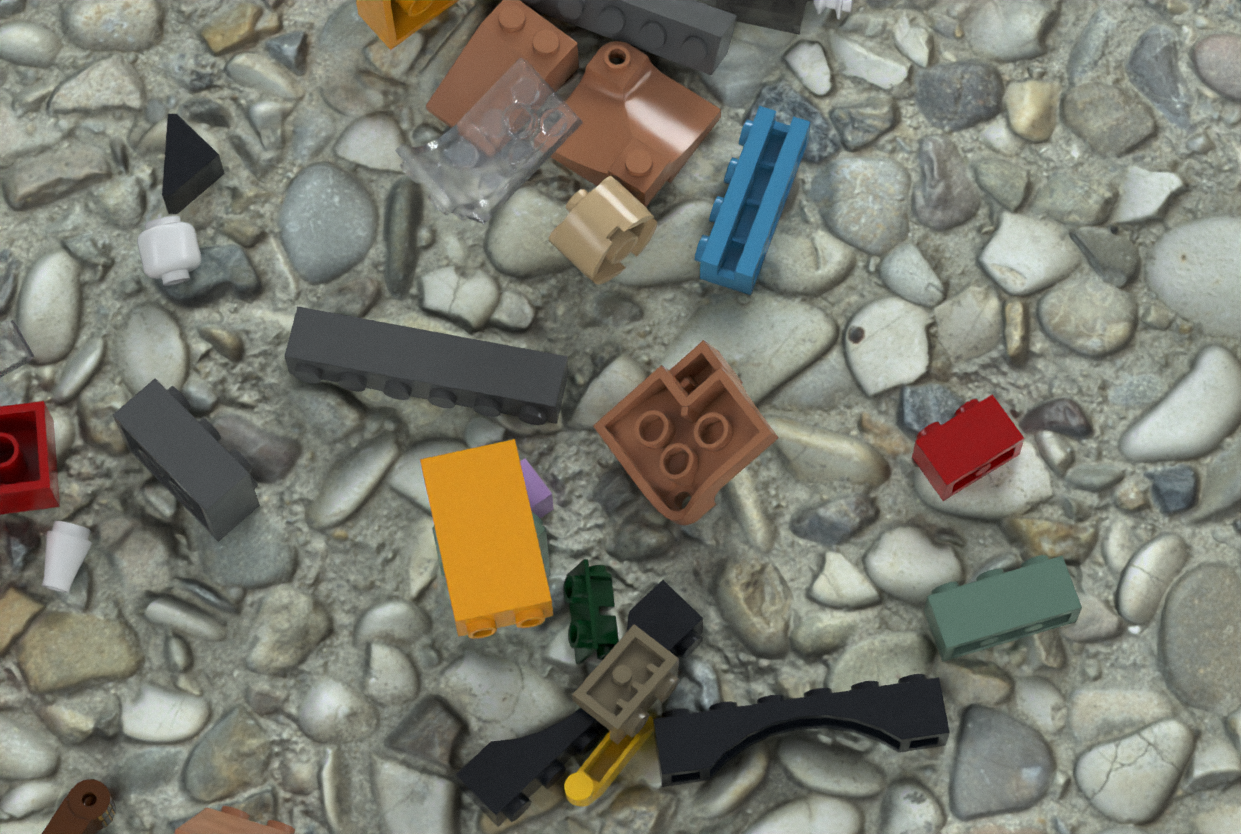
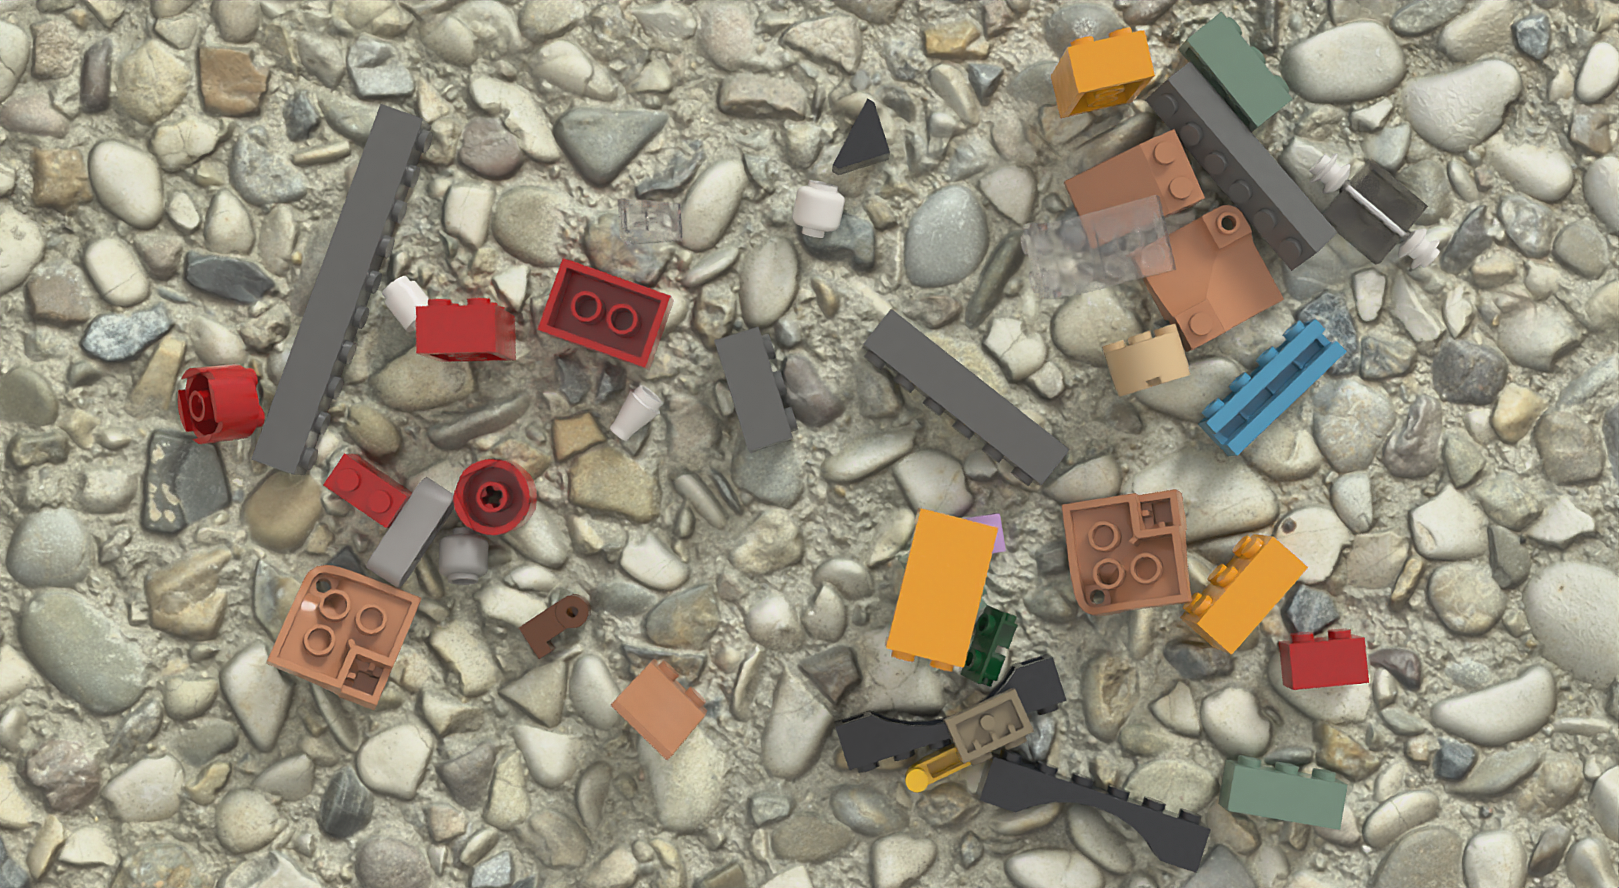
camera: 20 degrees right, 20 degrees up
none -> light orange brick [1180,534,1308,655]

